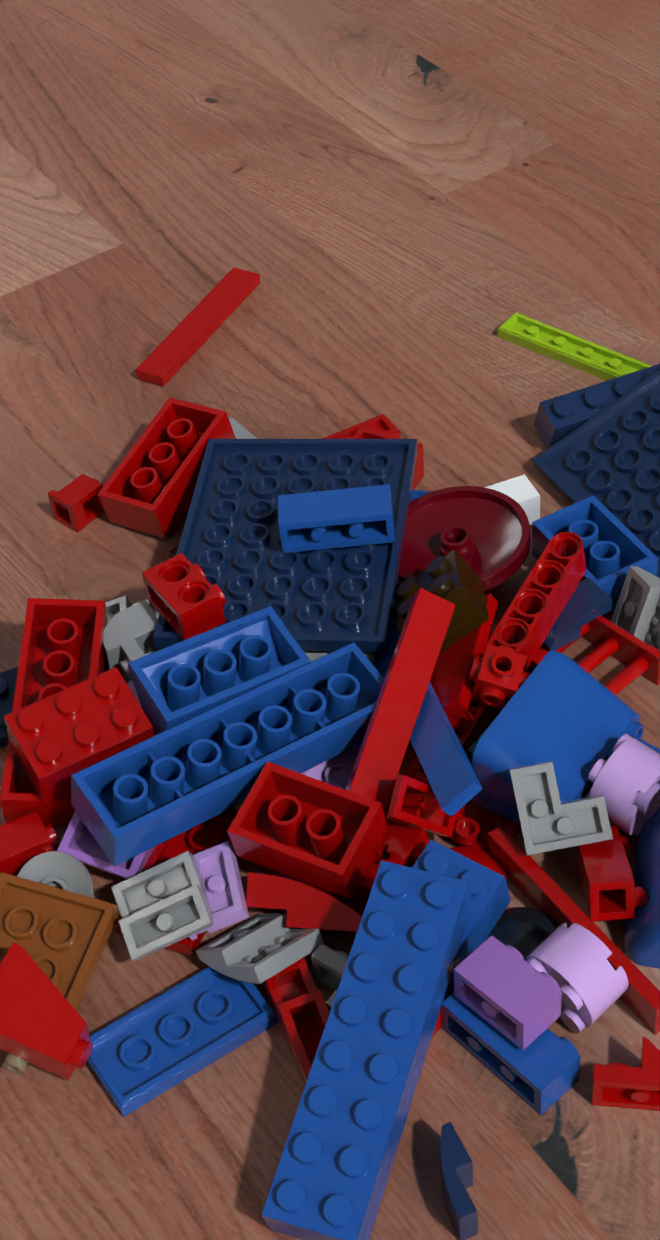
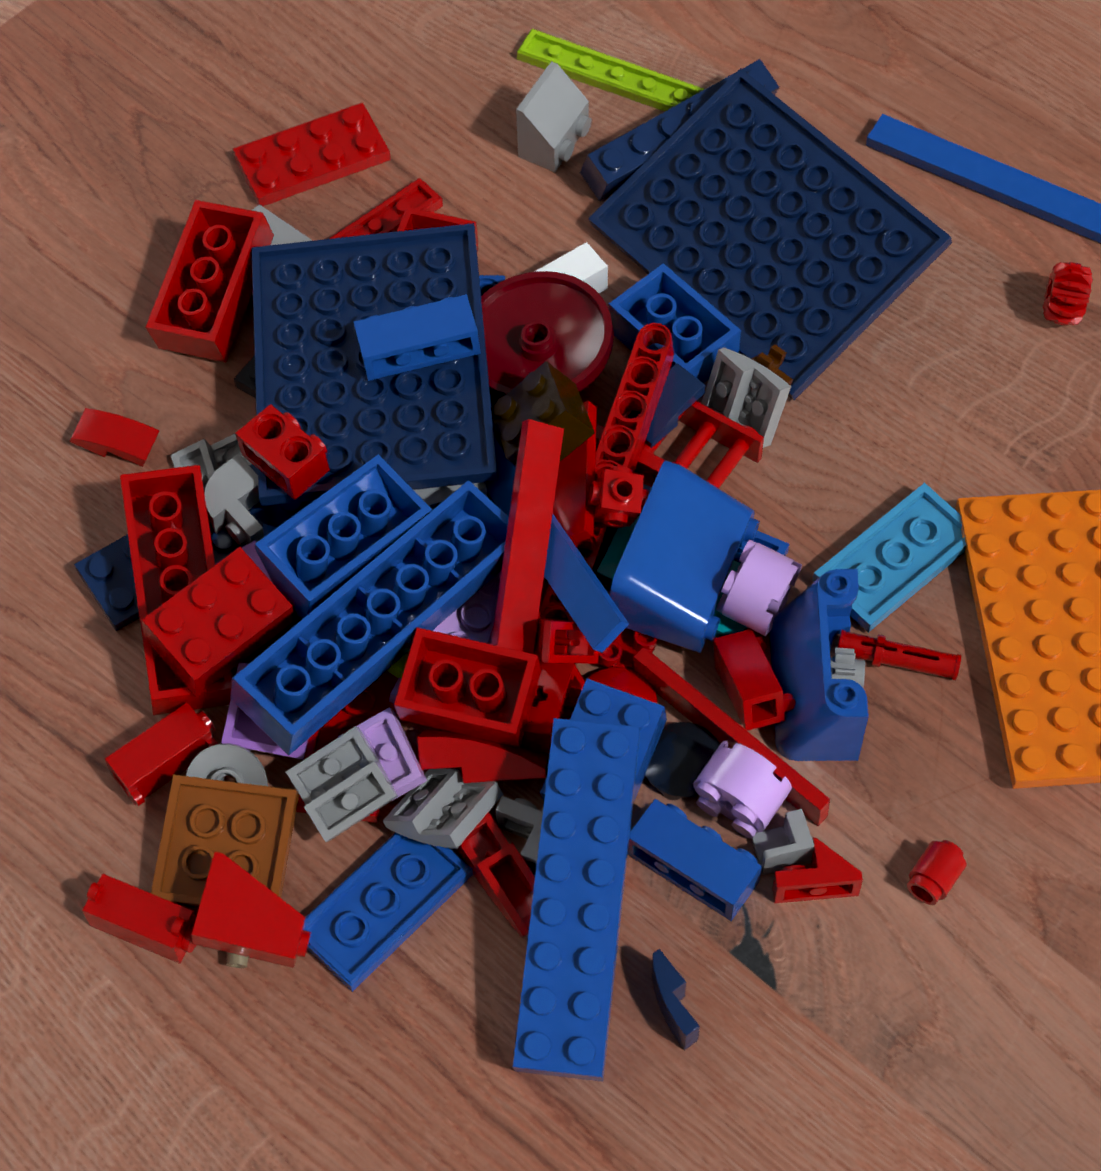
camera: 15 degrees left, 15 degrees up
red brick [48,474,105,533] -> none
red tile [135,267,261,387] -> none
medium lavender brick [454,935,562,1051] -> none
light grey plate [510,761,613,855] -> none
none -> red slope [70,408,160,467]
none -> red plate [233,102,391,206]
none -> light grey slope [516,61,592,172]
none -> light grey panel [752,809,815,875]

